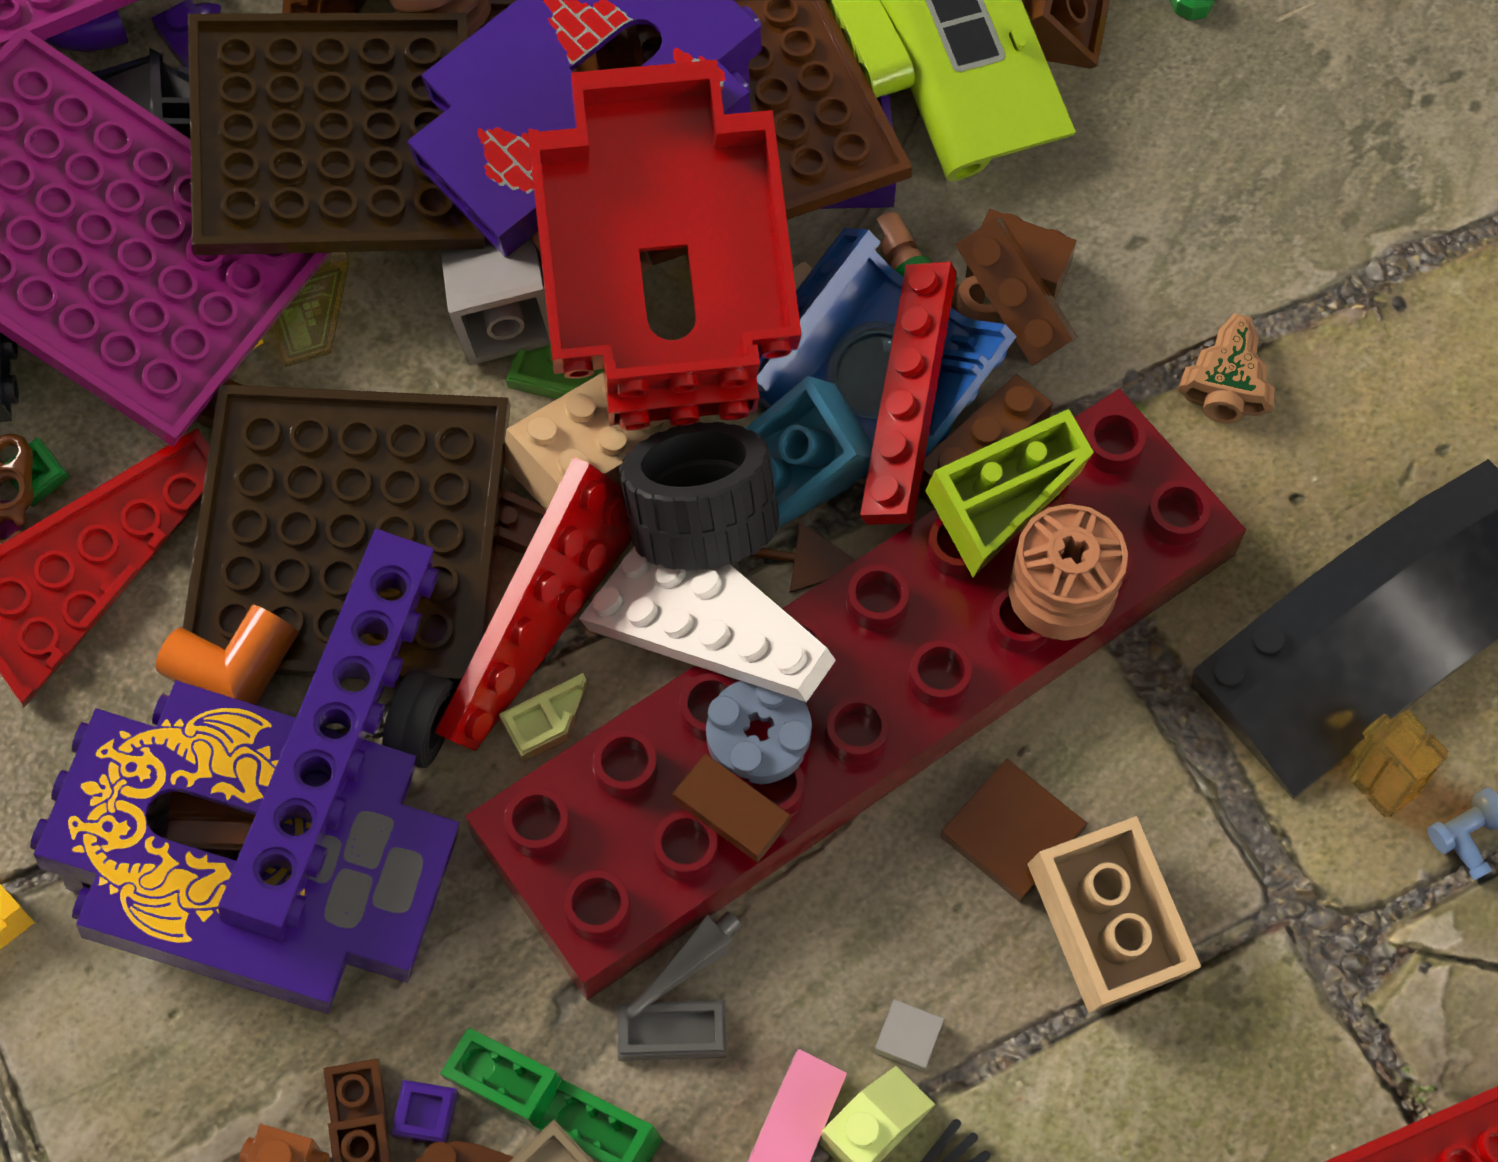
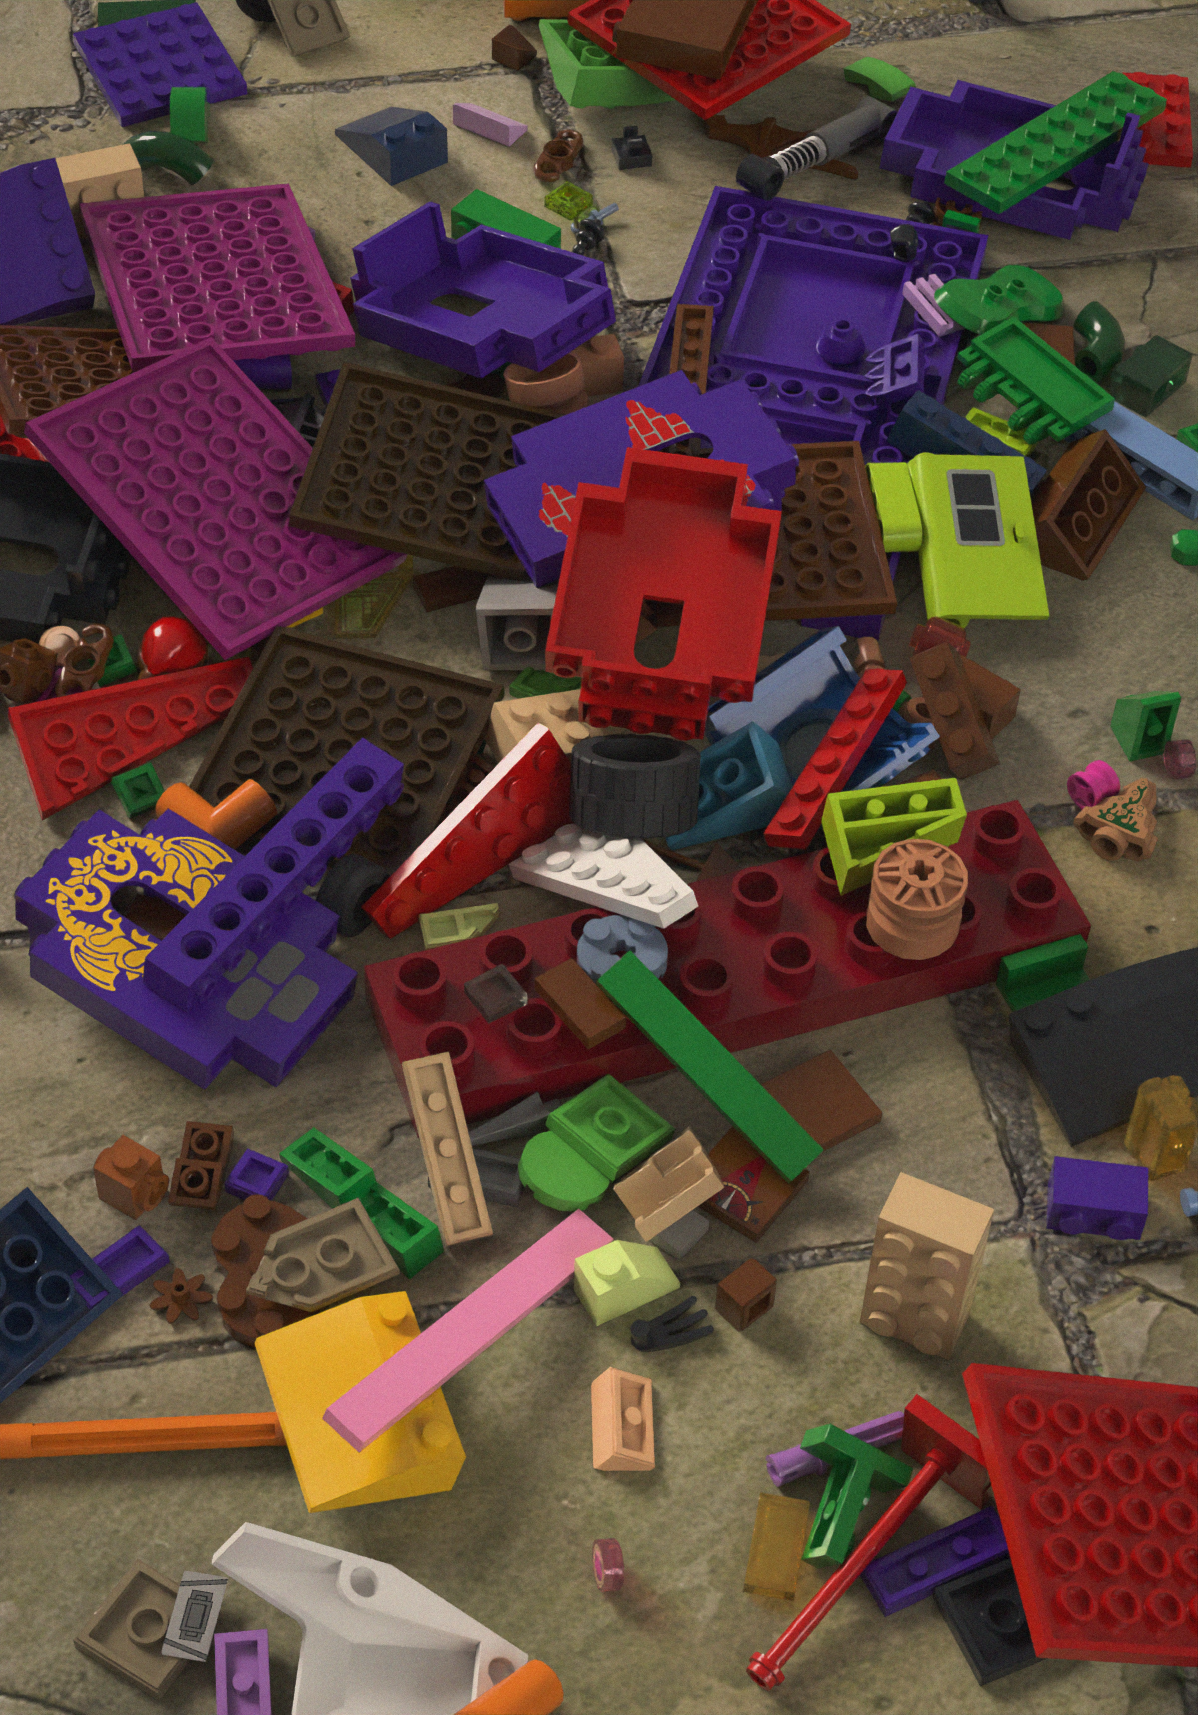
camera: 15 degrees right, 15 degrees down
tan brick [1027,816,1201,1013] -> none
none -> green tile [111,762,165,819]
none -> red piece [135,616,208,680]
none -> tan tile [402,1052,493,1247]
none -> reddish brown tile [413,566,496,612]
none -> clear smoke tile [464,964,527,1024]
none -> bright green tile [518,1131,610,1212]
none -> bright green tile [545,1074,675,1182]
none -> green tile [596,950,824,1184]
none -> tan slope [613,1125,724,1242]
none -> reddish brown tile [697,1126,810,1243]
none -> reddish brown slope [715,1258,777,1332]
none -> tan brick [859,1172,994,1360]
none -> clear red head [908,616,971,657]
none -> green panel [996,934,1090,1012]
none -> dark purple brick [1046,1156,1148,1240]
none -> dark pink wheel [1067,760,1120,810]
none -> green slope [1110,691,1182,762]
none -> clear pink tile [1163,739,1197,779]

